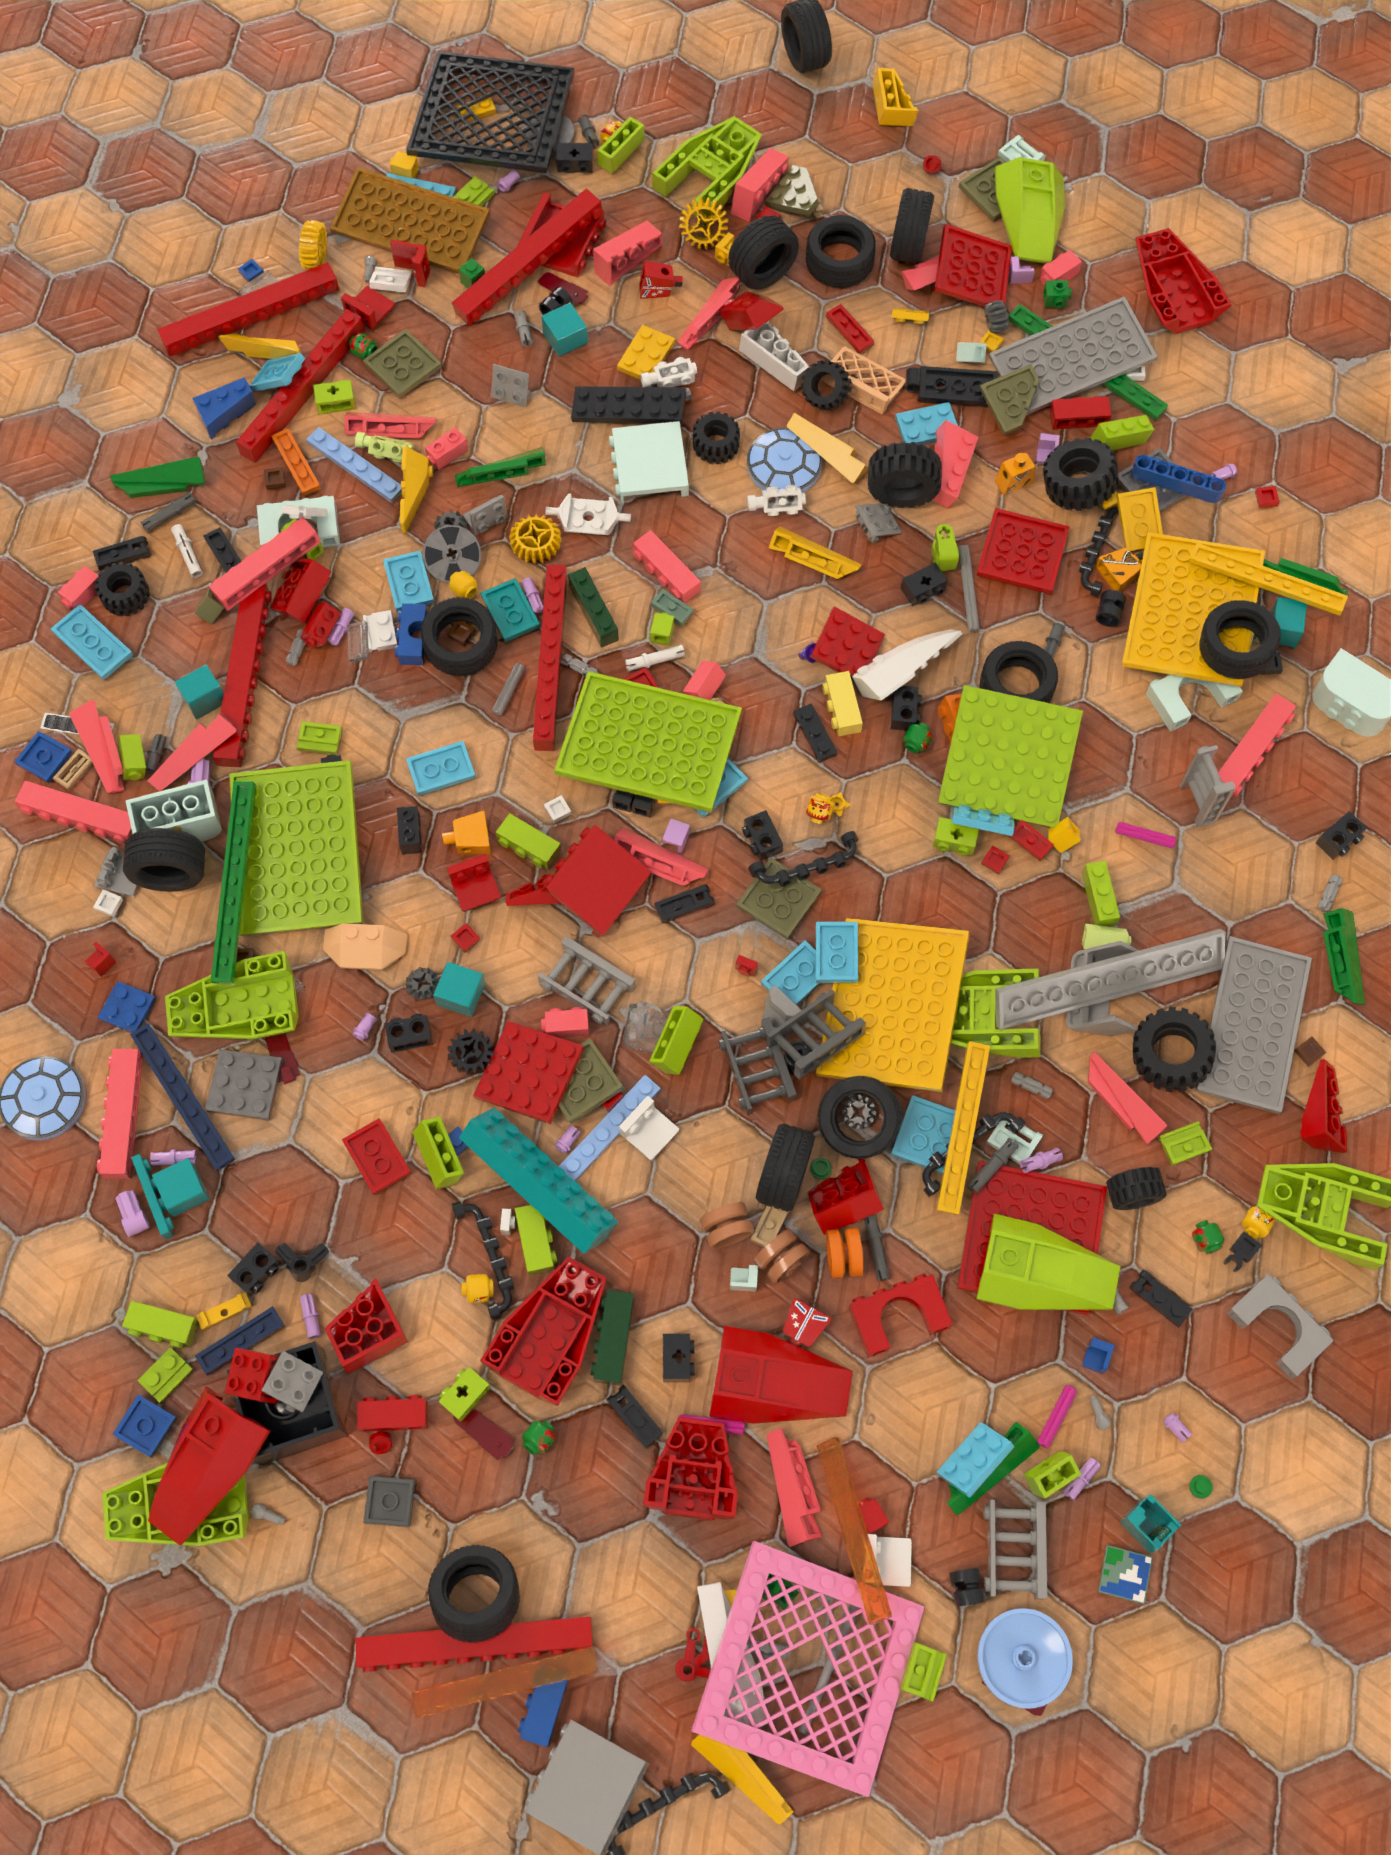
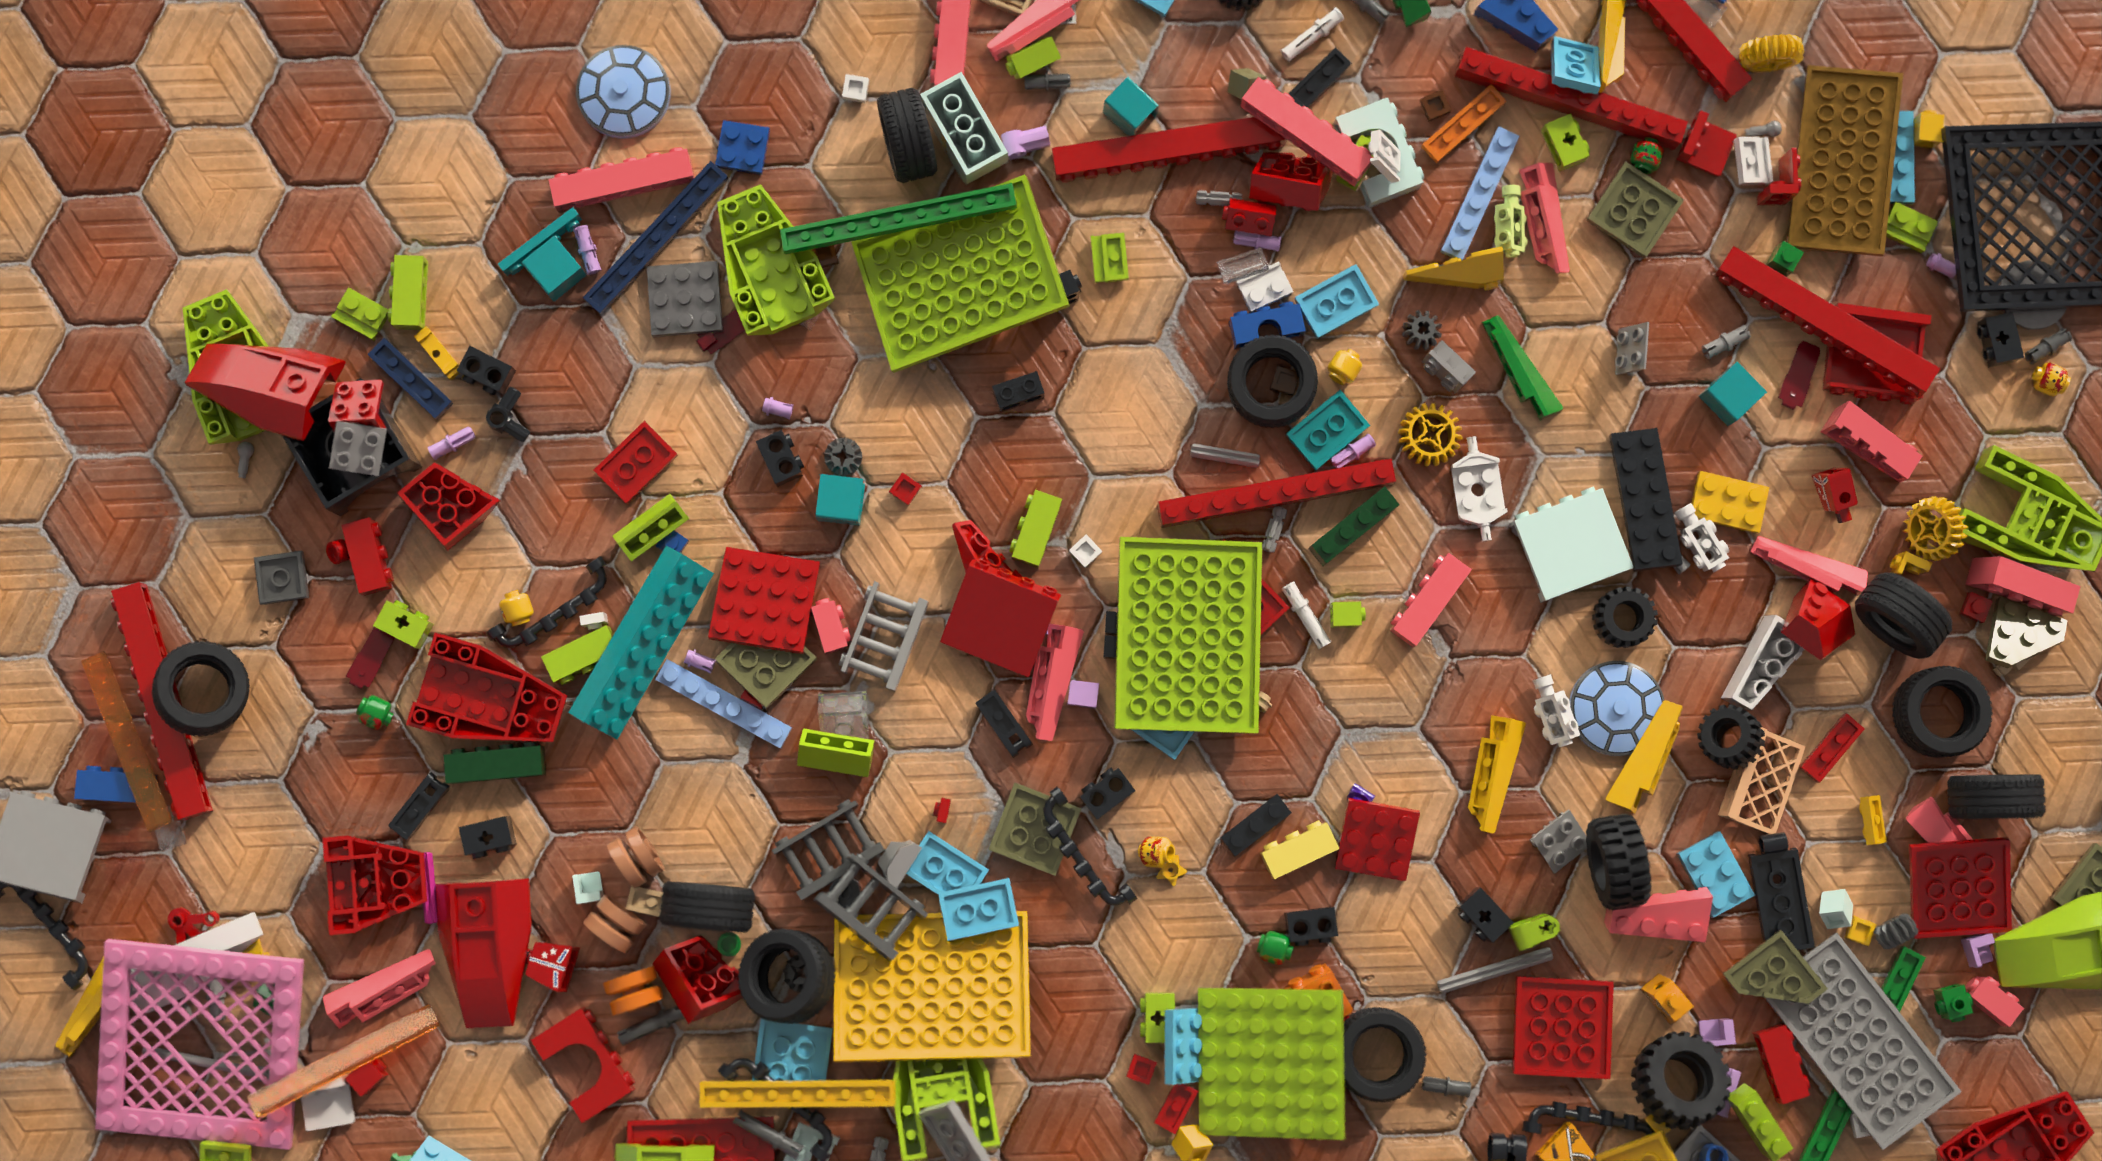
camera: 70 degrees right, 15 degrees up
red panel [85,942,116,977] -> none
light grey hinge [94,847,137,896] -> none
blue plate [112,1395,177,1458] -> none
lavender piece [115,1190,150,1237] -> none
coral wedge [148,713,236,791] -> none
light nougat wedge [323,923,408,970] -> none
medium azure plate [406,741,476,796] -> none
flat silver piece [423,525,481,583] -> none
coral brick [425,427,468,471] -> none
light orange torso [442,811,491,854] -> none
red bracket [447,854,501,912] -> none
black gear [447,1029,494,1075] -> none
yellow plate [457,97,496,122] -> none
black wheel [538,287,573,315] -> none
lime brick [597,117,645,174] -> none
white bracket [619,1096,679,1161] -> none
sand green plate [651,589,694,626] -> none
coral brick [683,661,726,700] -> none
white wedge [852,629,962,701] -> none

